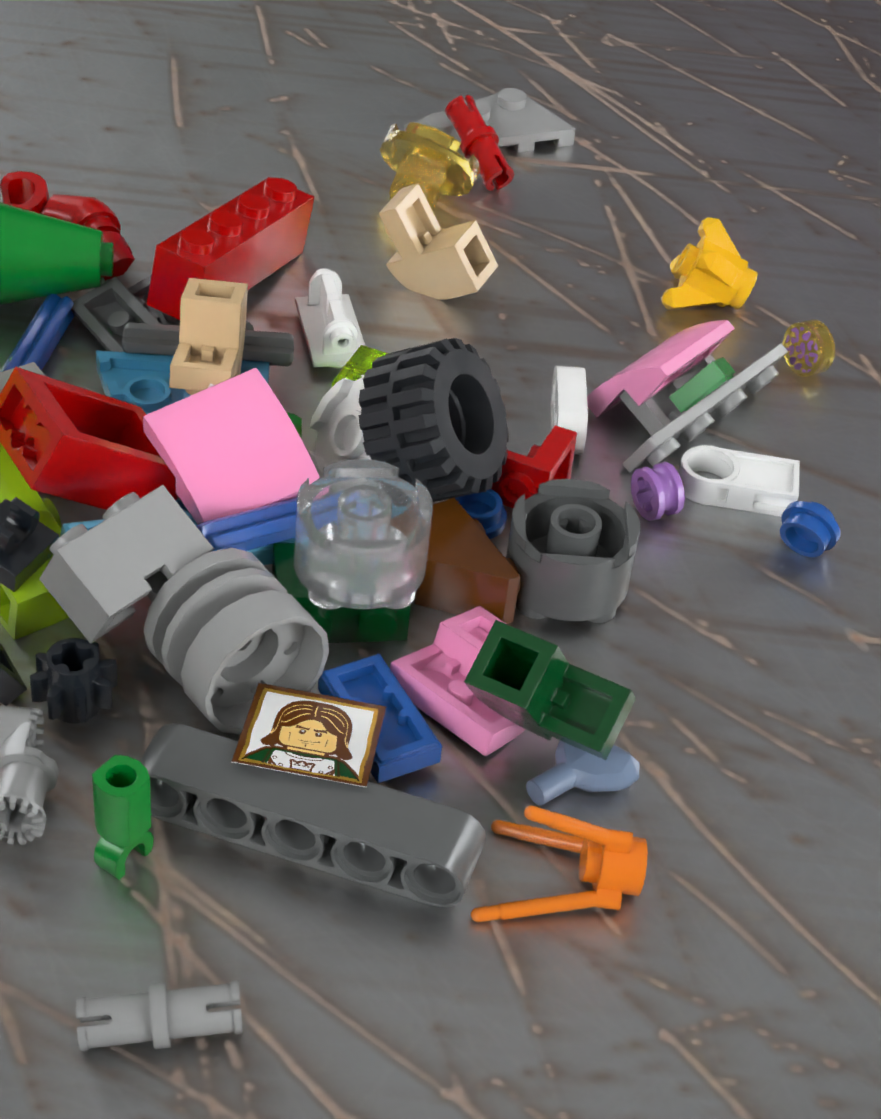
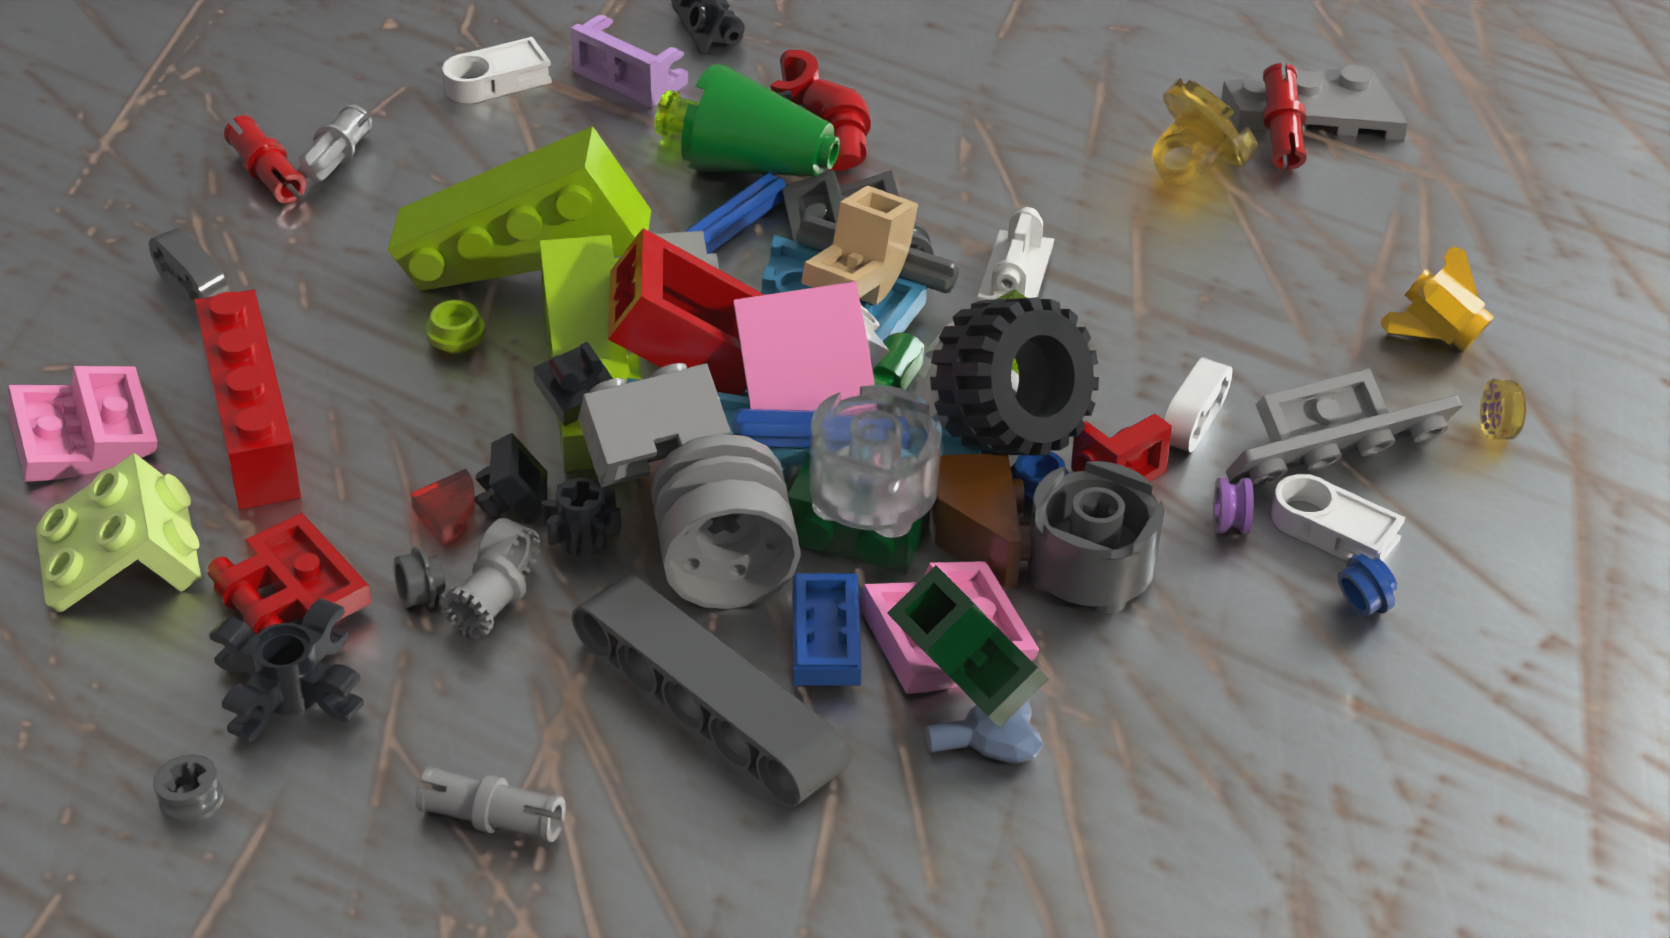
camera: 30 degrees right, 0 degrees up
green bar [92,755,154,880] -> none
red brick [147,177,315,320] -> none
sticker [231,683,386,788] -> none
tan brick [379,183,498,300] -> none
orange plant [471,805,648,922] -> none
bright pink slope [587,320,735,418] -> none
green tile [669,357,736,413] -> none

